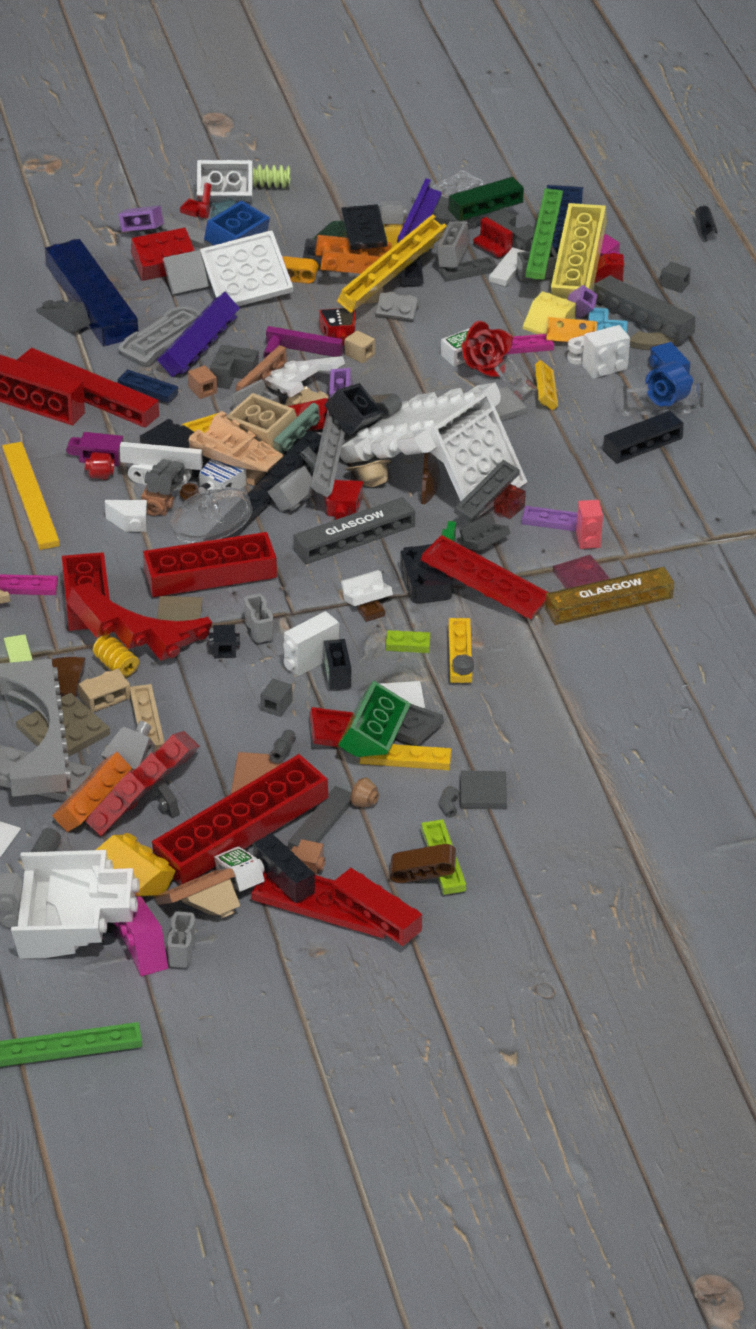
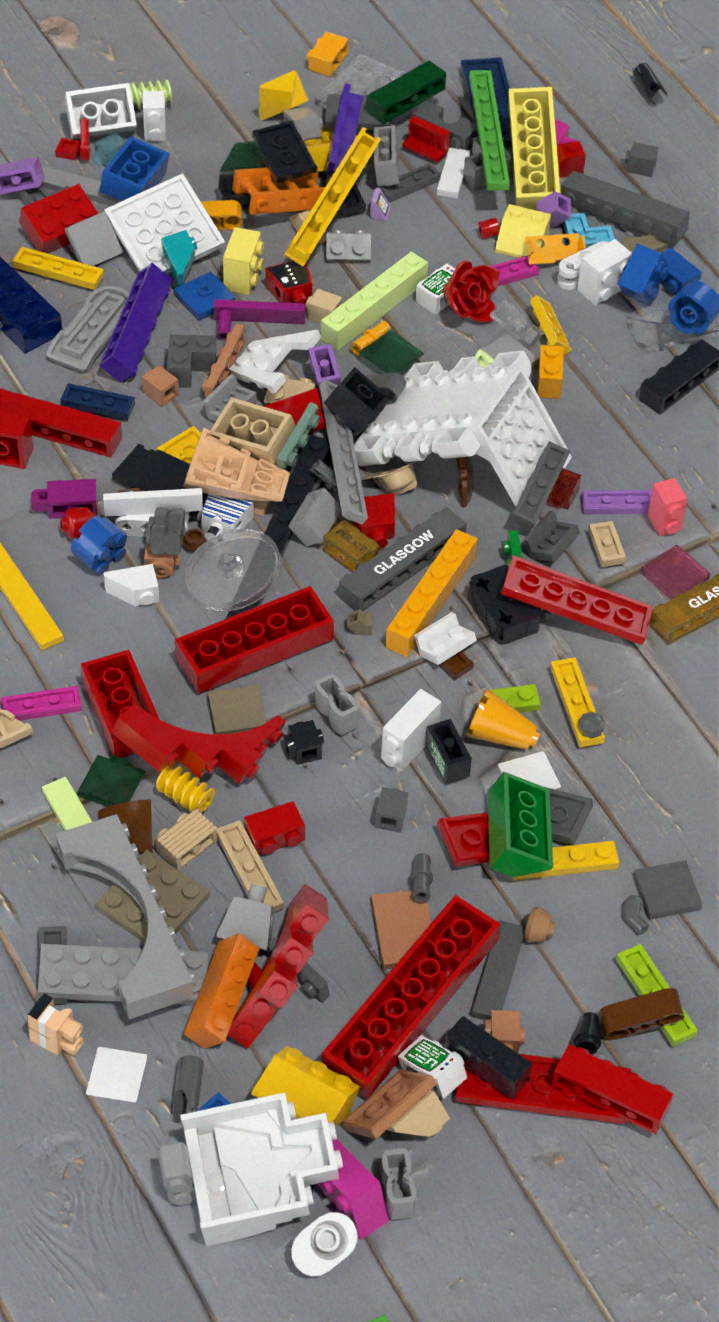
camera: 15 degrees left, 10 degrees up
none -> yellow plate [12,247,104,290]
none -> blue brick [71,515,127,575]
none -> clear green piece [76,754,145,807]
none -> white brick [143,91,166,142]
none -> teal slope [161,230,197,286]
none -> blue plate [173,271,236,321]
none -> light yellow brick [223,227,264,295]
none -> red brick [244,801,305,855]
none -> yellow slope [259,70,309,121]
none -> white piece [292,1212,357,1276]
none -> light orange brick [307,32,349,77]
none -> yellowish green brick [320,252,428,351]
none -> clear yellow brick [323,520,380,572]
none -> dark tan piece [347,609,373,636]
none -> light orange pin [350,321,391,356]
none -> clear green piece [359,329,424,375]
none -> lavender slope [370,188,391,221]
none -> light orange brick [386,529,478,657]
none -> light orange cone [465,689,540,750]
none -> red hose [478,218,500,239]
none -> light orange brick [537,345,564,399]
none -> black cone [573,1012,601,1055]
none -> tan plate [588,521,626,567]
none -> blue brick [617,243,669,306]

